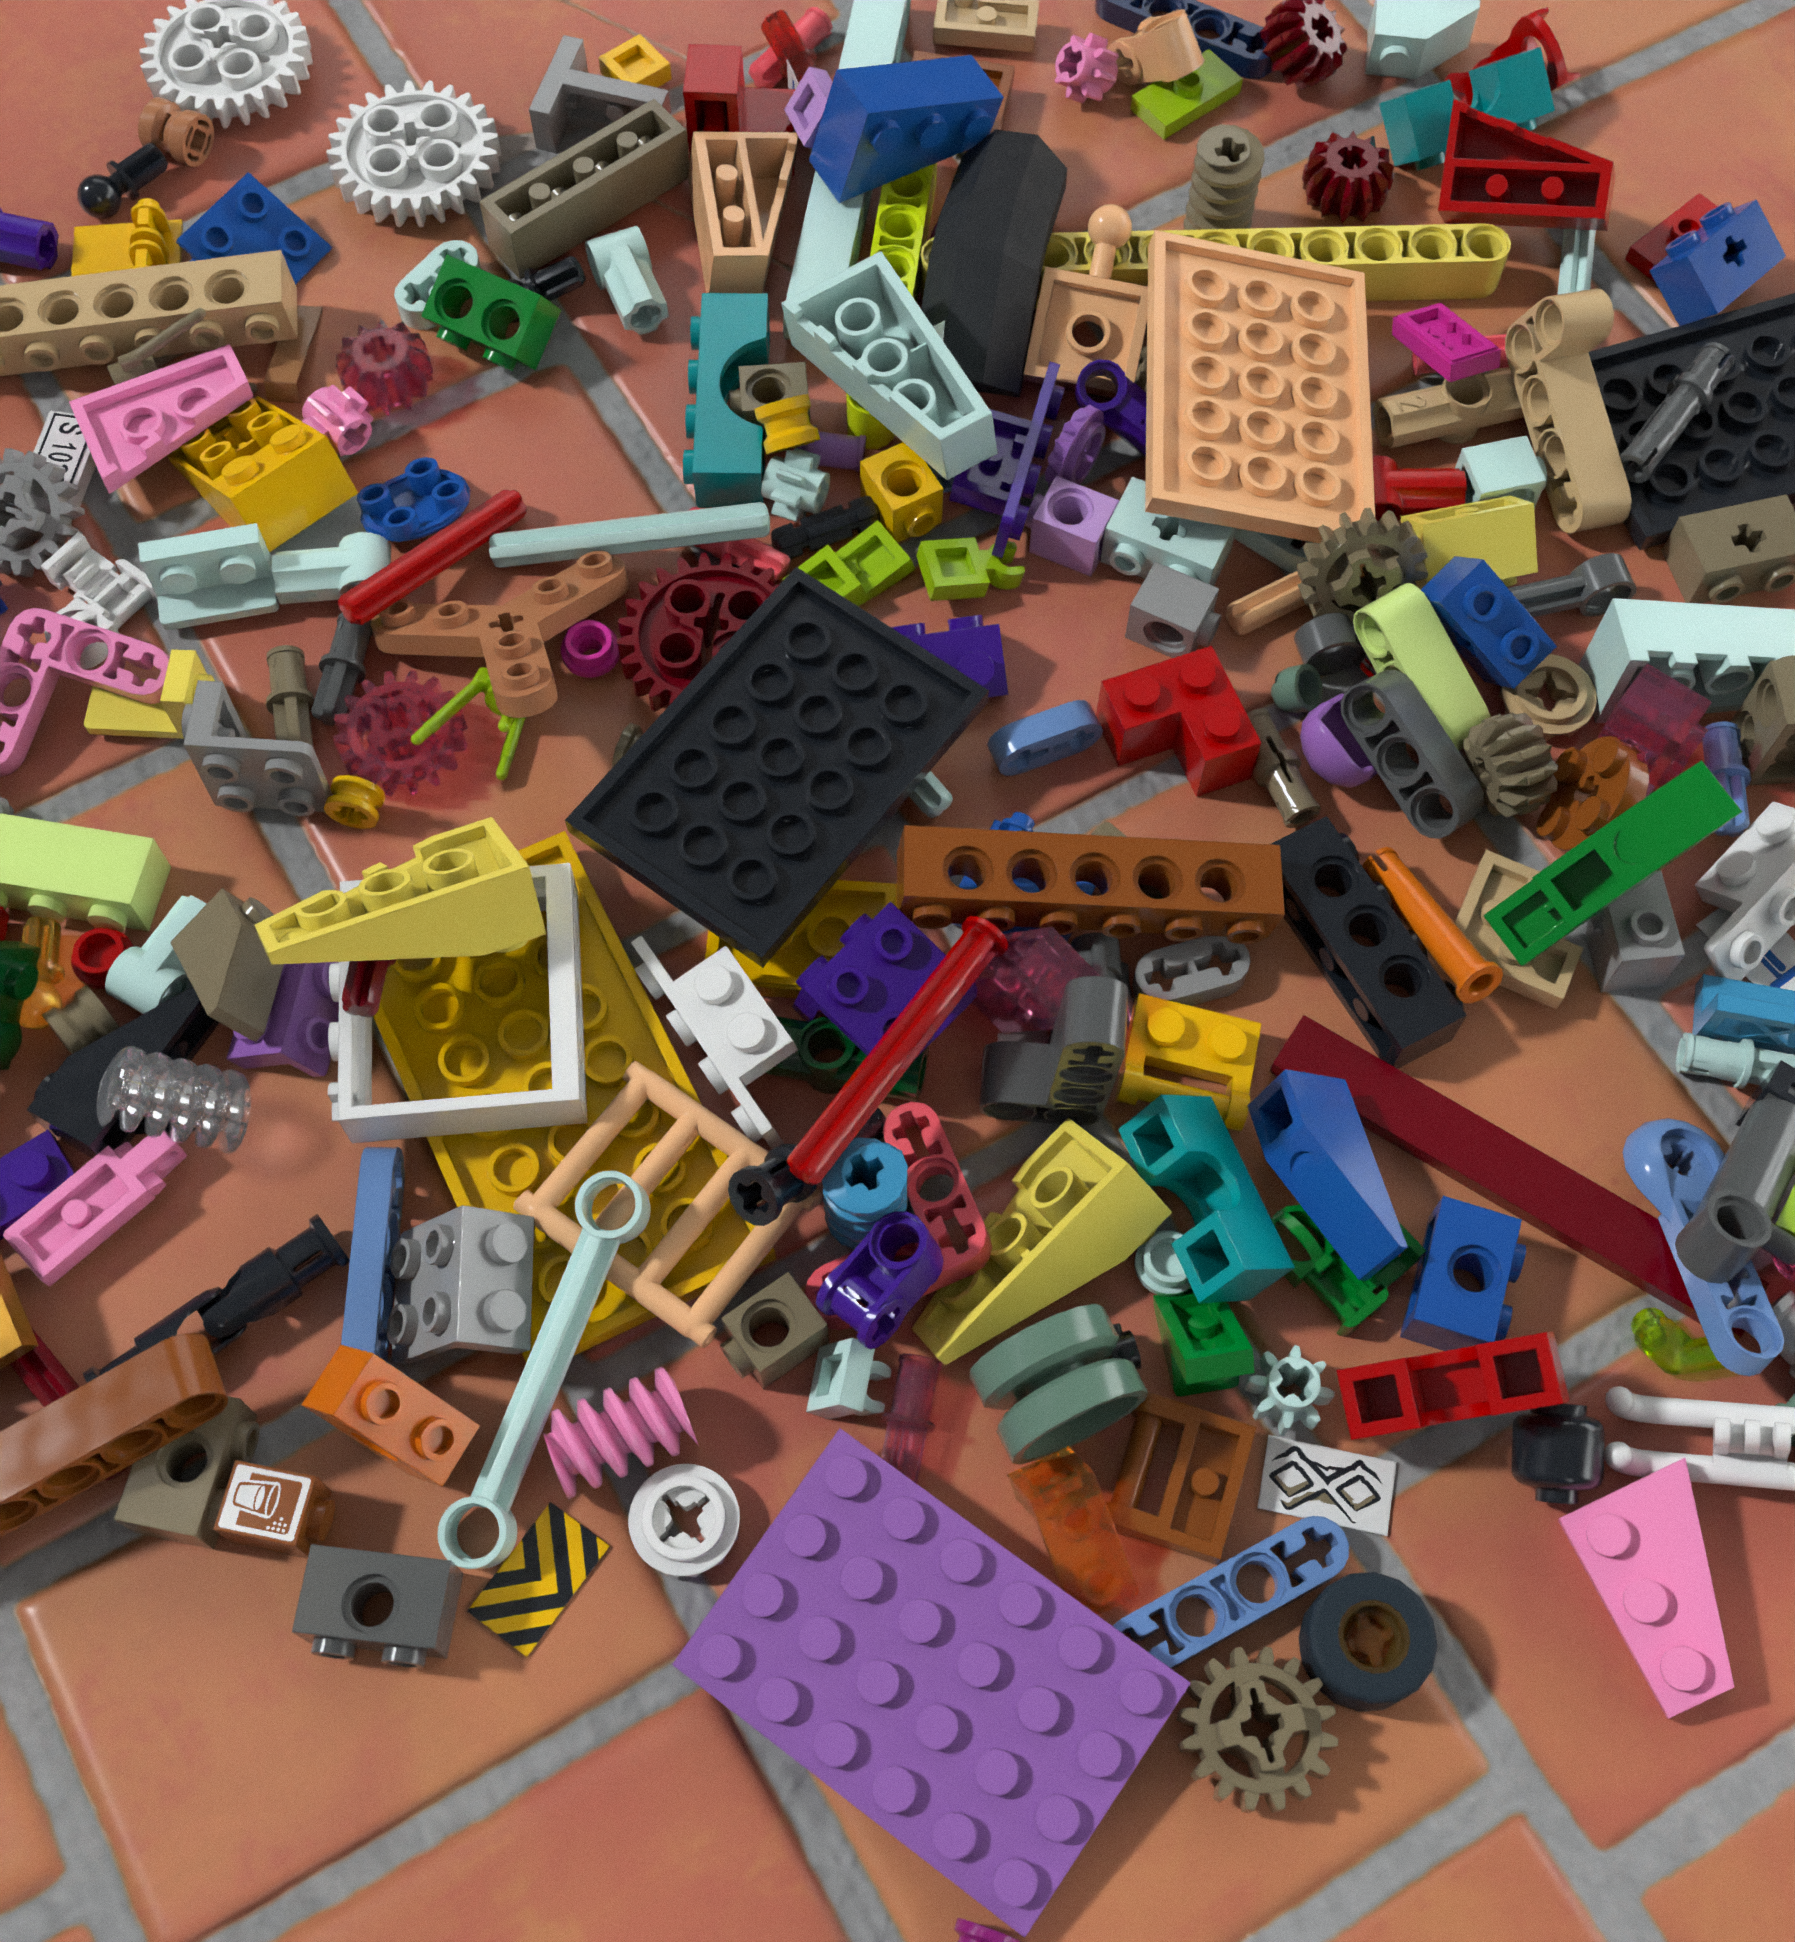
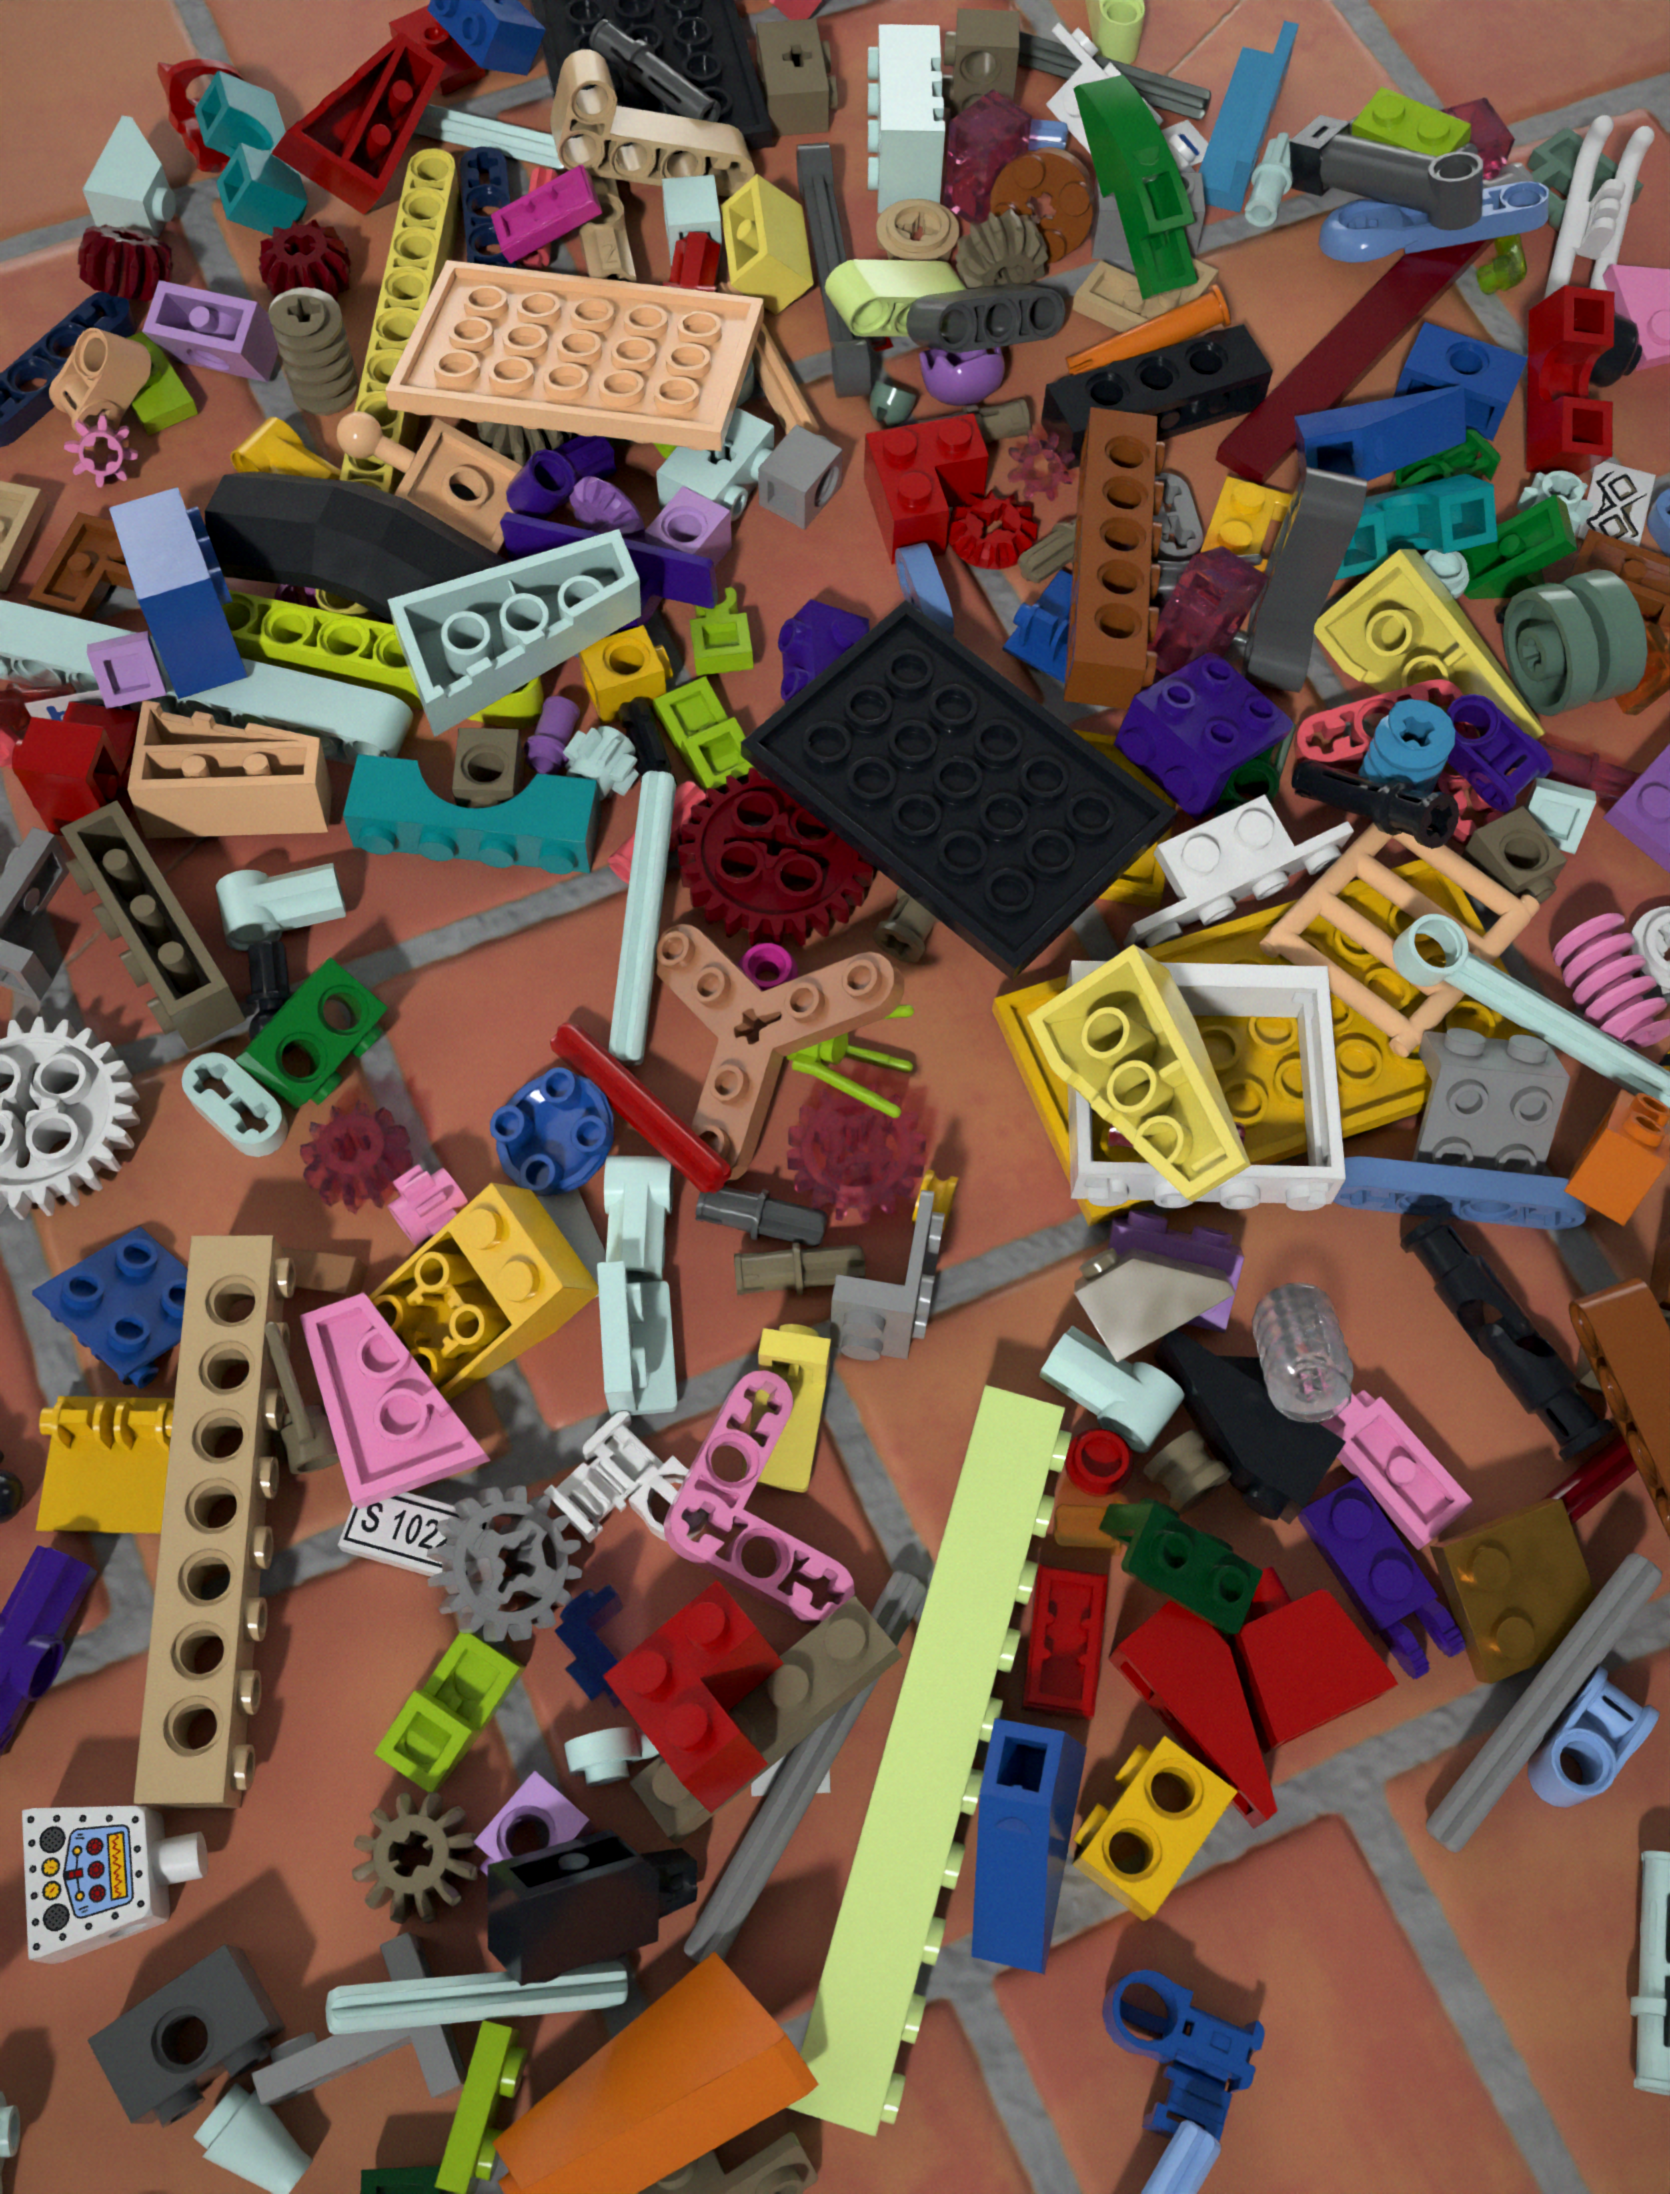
camera: 85 degrees left, 0 degrees up
yellow wheel [754,394,820,455] -> none
red axle [787,916,1009,1185] -> none
dark tan gear [1296,508,1428,622] -> none
blue brick [1421,556,1557,689] -> none
none -> lavender brick [142,280,279,383]
none -> yellow piece [230,417,341,480]
none -> dark blue beam [460,146,517,268]
none -> red gear [947,490,1038,570]
none -> clear pink gear [1007,430,1075,502]

